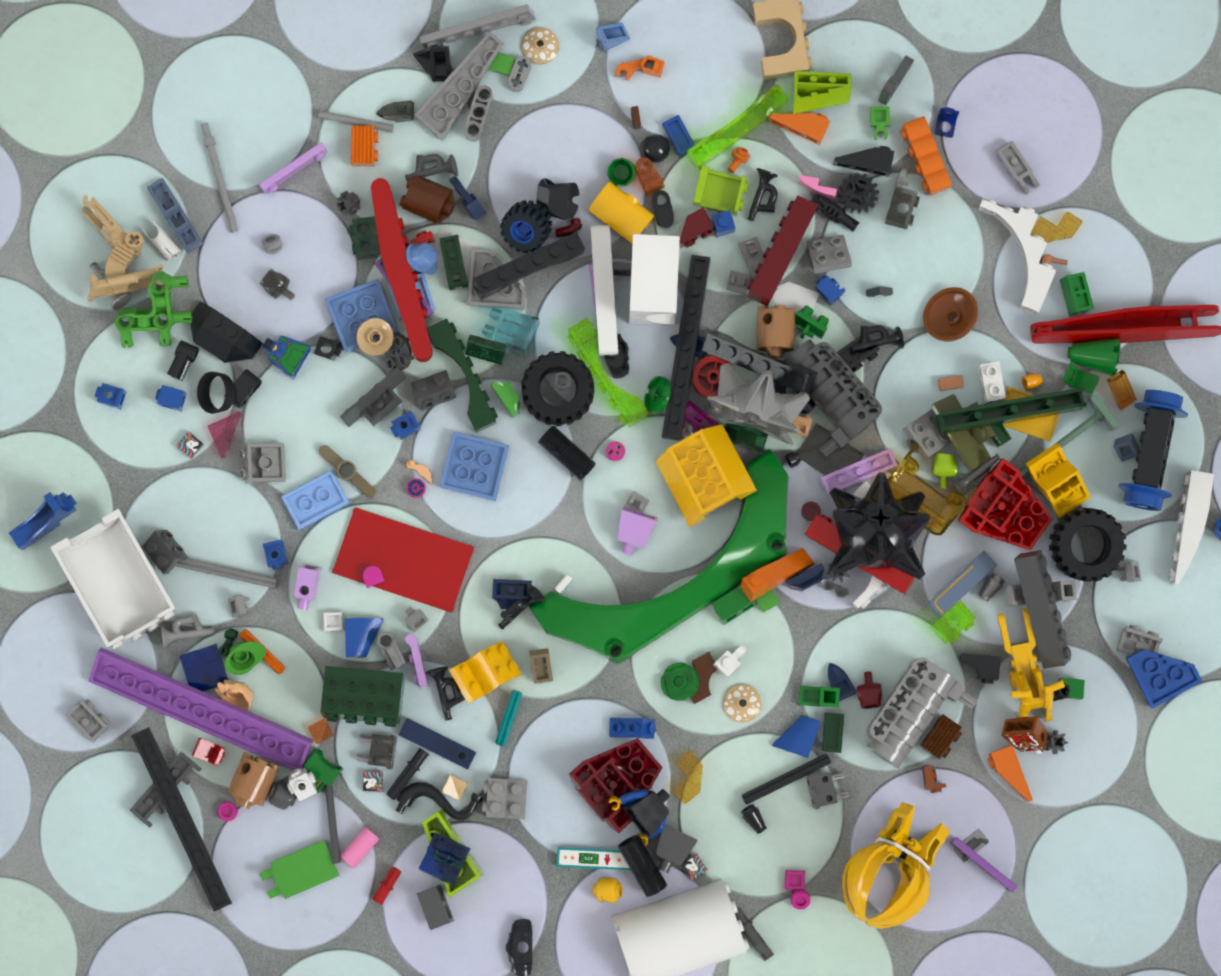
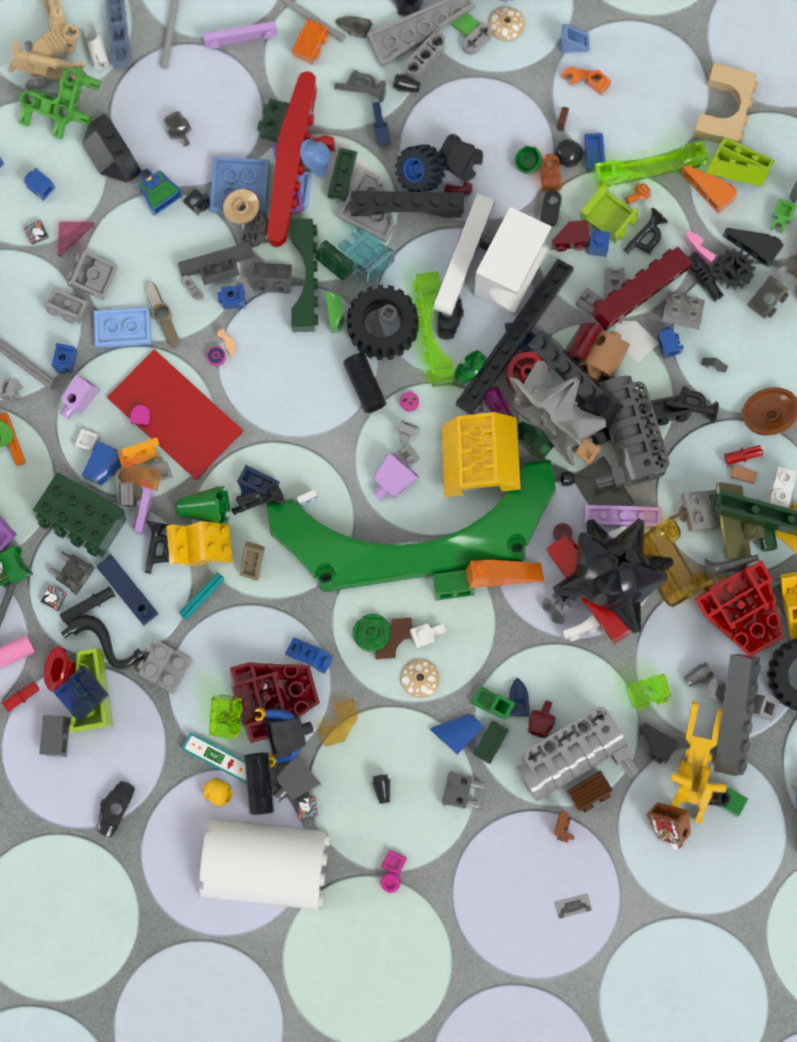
camera: 30 degrees right, 5 degrees down
black piece [167,340,199,381] -> none
black tyre [197,371,235,414] -> none
black beam [224,369,262,409] -> none
light grey tile [262,234,282,254] -> none
clear orange tile [308,718,334,745] -> none
dark grey gear [337,191,360,215] -> none
reddish brown cylinder [399,174,455,224] -> none
medium blue plate [440,432,509,501] -> none
tan slope [442,774,468,800] -> none
yellow panel [588,181,655,244] -> none
dark grey pin [735,907,774,961] -> none
black axle [742,754,831,804] -> none
bright green tile [756,590,780,612] -> none
dark blue slope [787,563,824,591] -> none
green hips [795,305,829,339] -> none
yellow piece [842,802,950,929] -> none
sand blue slope [927,551,997,618] -> none
lime piece [931,453,957,489] -> none
medium lavender tile [950,837,1017,892] -> none
orange slope [987,745,1033,802] -> none
dark grey gear [1045,730,1068,754] -> none
none -> light grey bracket [43,288,89,324]
none -> red hat [44,647,76,692]
none -> light orange bracket [117,437,159,468]
none -> clear orange tile [120,461,163,491]
none -> green cone [175,486,230,524]
none -> light grey piece [183,275,204,300]
none -> clear neon green brick [209,694,243,739]
none -> black cone [392,73,421,93]
none -> light grey tile [397,421,420,443]
none -> dark red slope [564,323,603,361]
none -> red axle [724,445,763,466]

